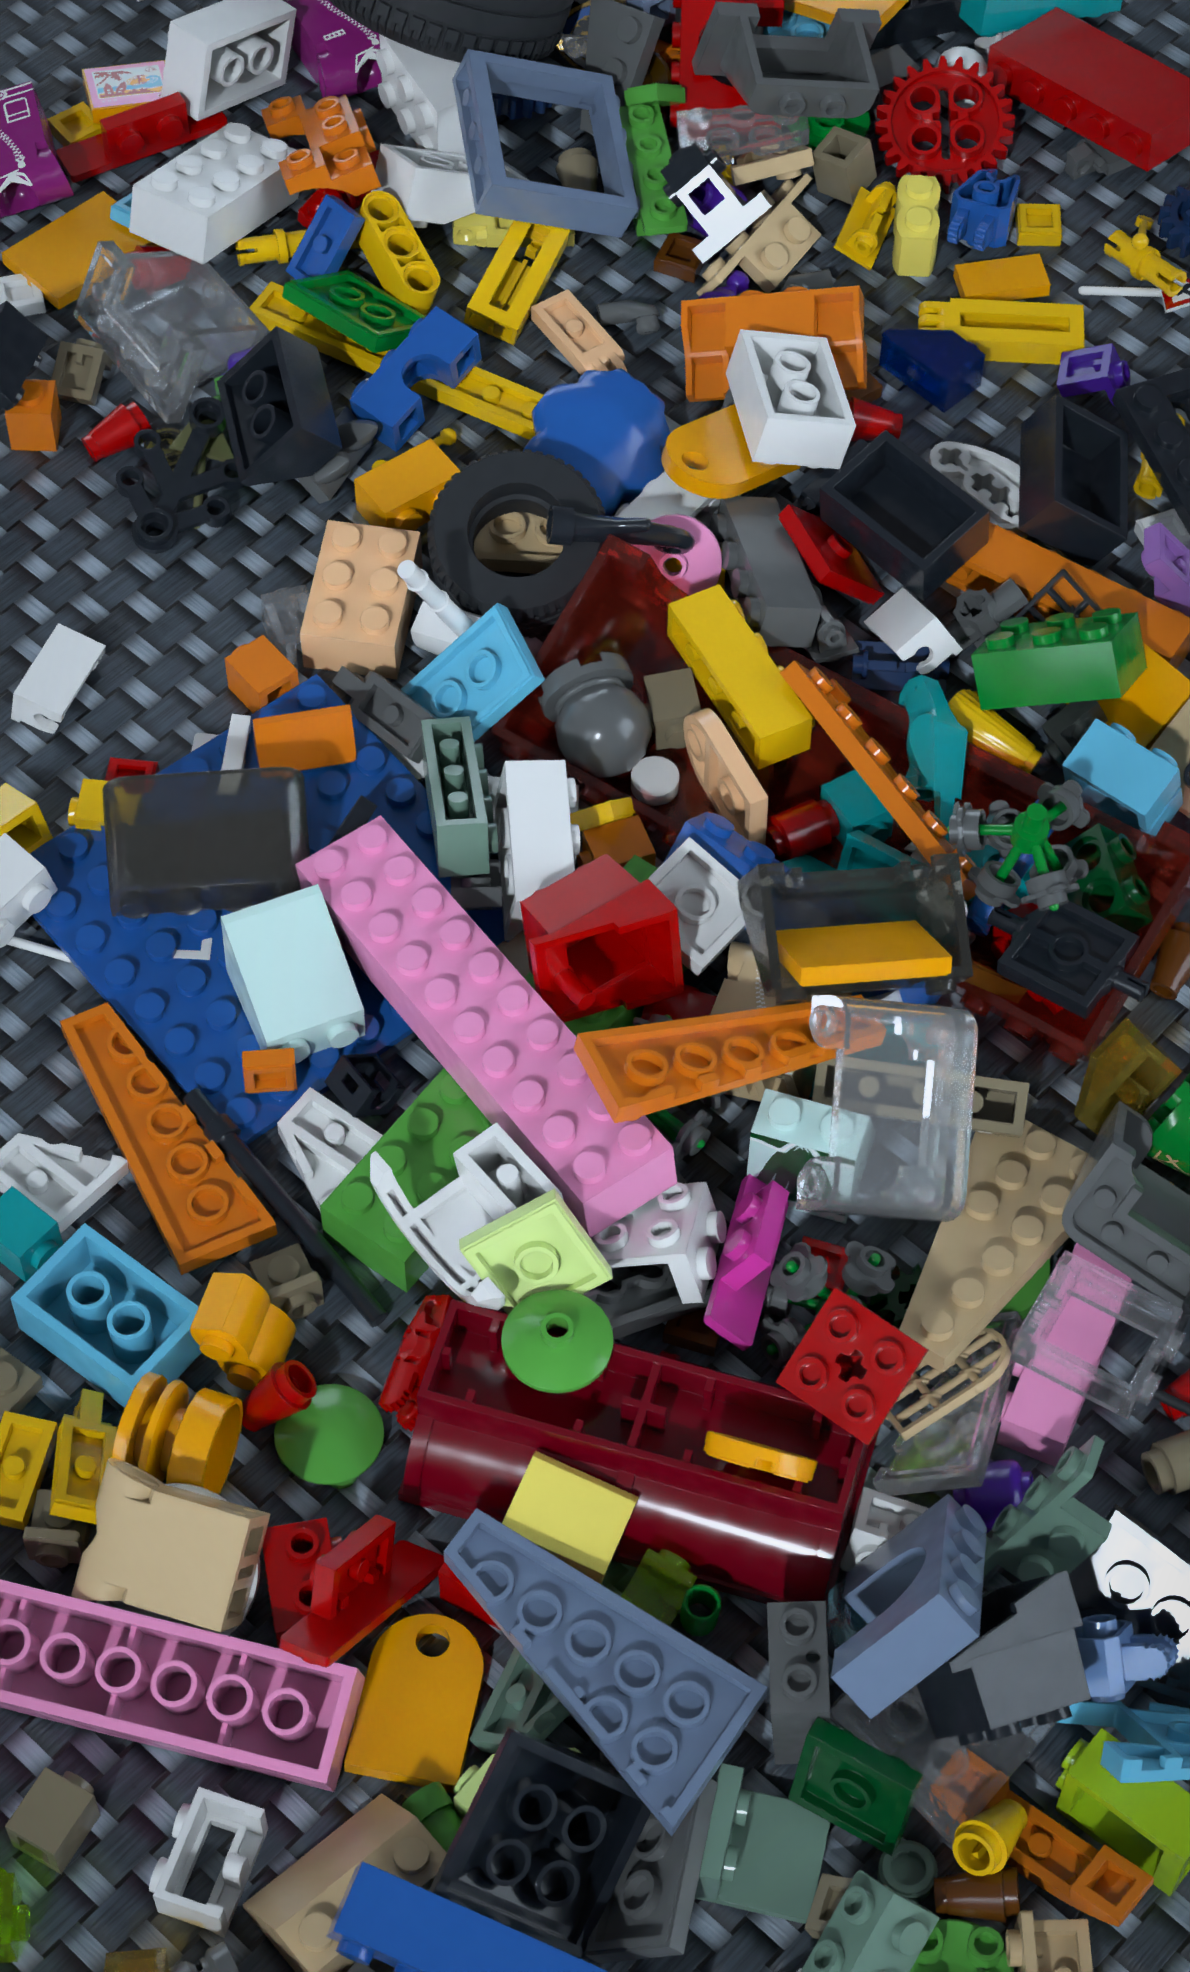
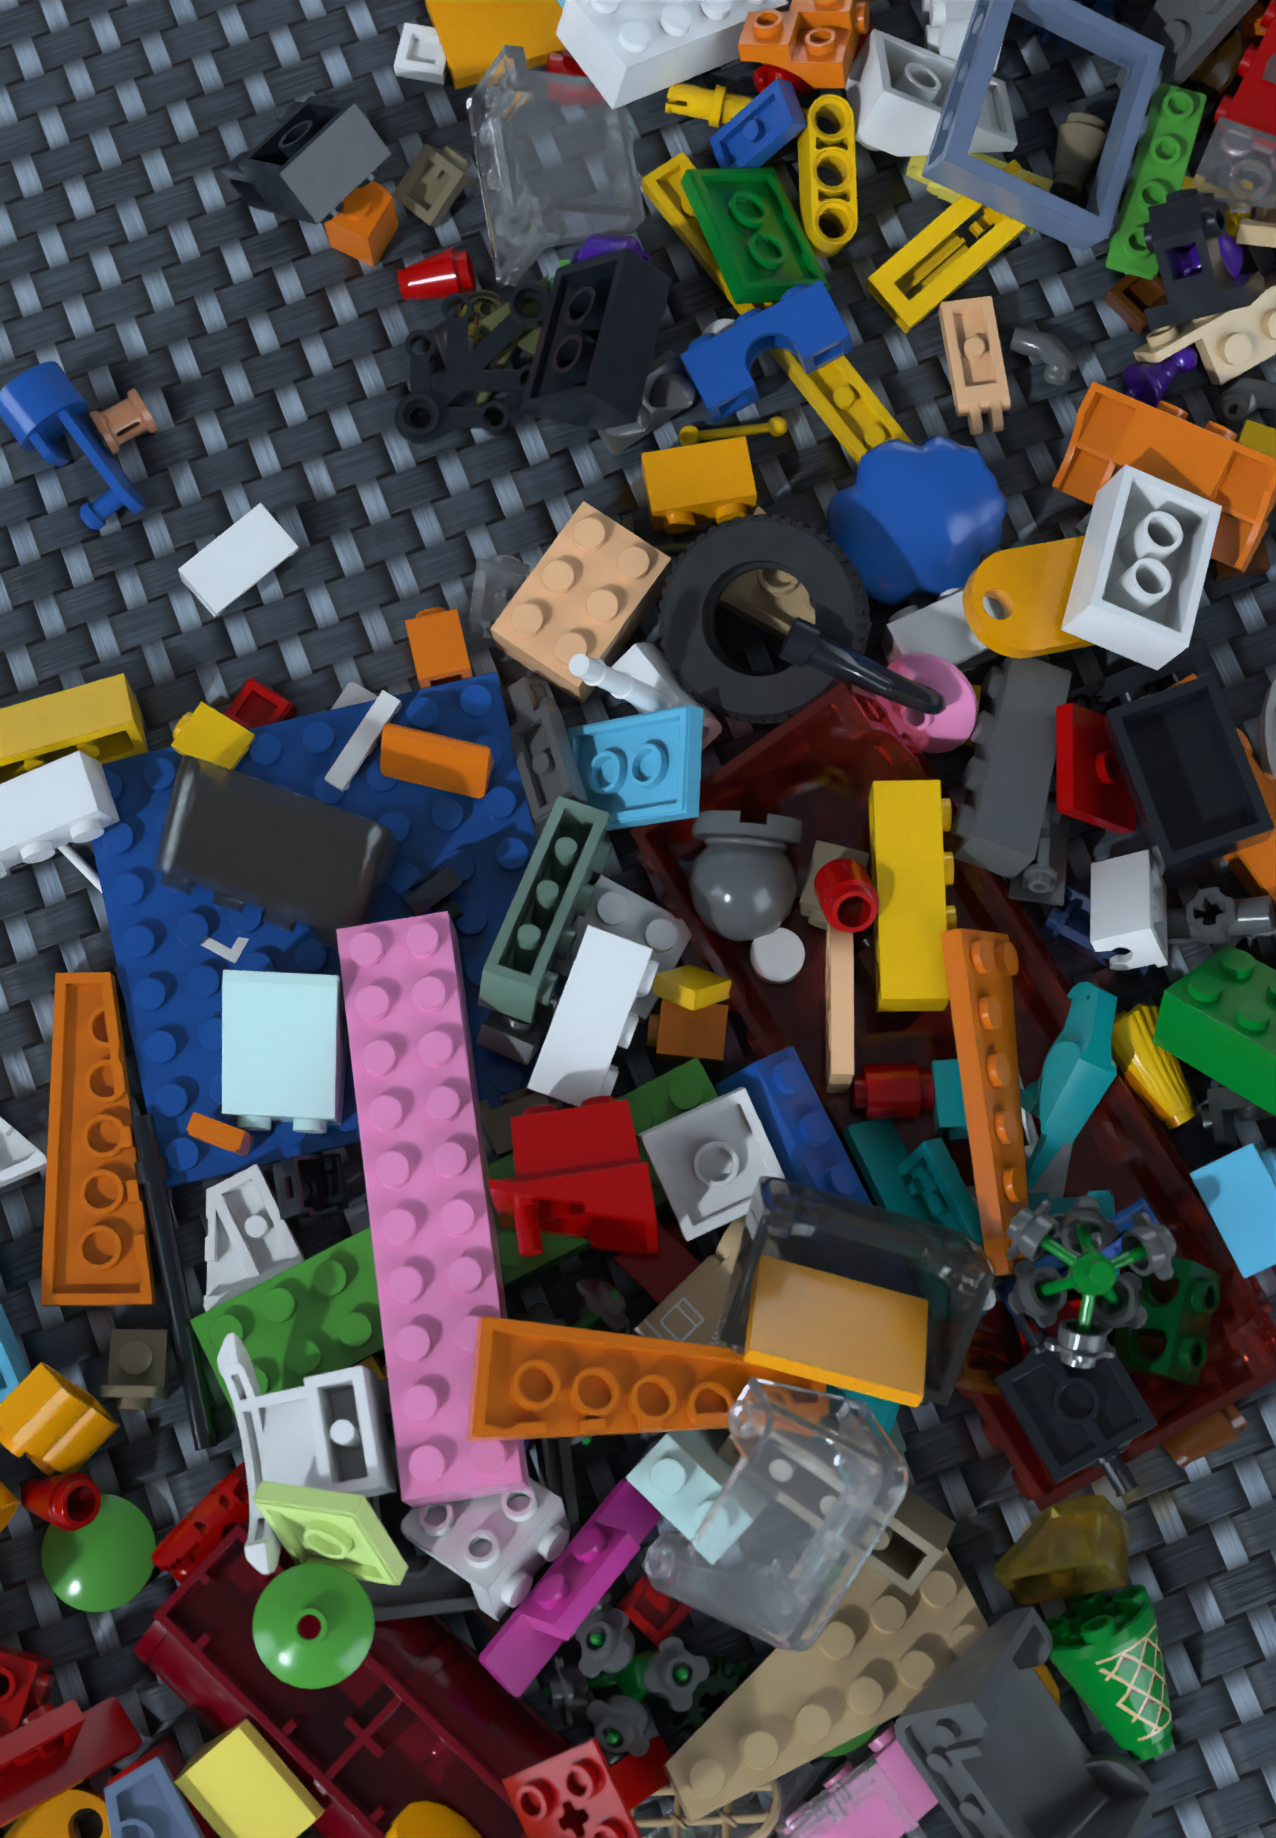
camera: 30 degrees right, 20 degrees up
bright green tile [624,83,686,107] -> none
red cone [848,396,903,442] -> none
none -> red brick [814,858,879,933]

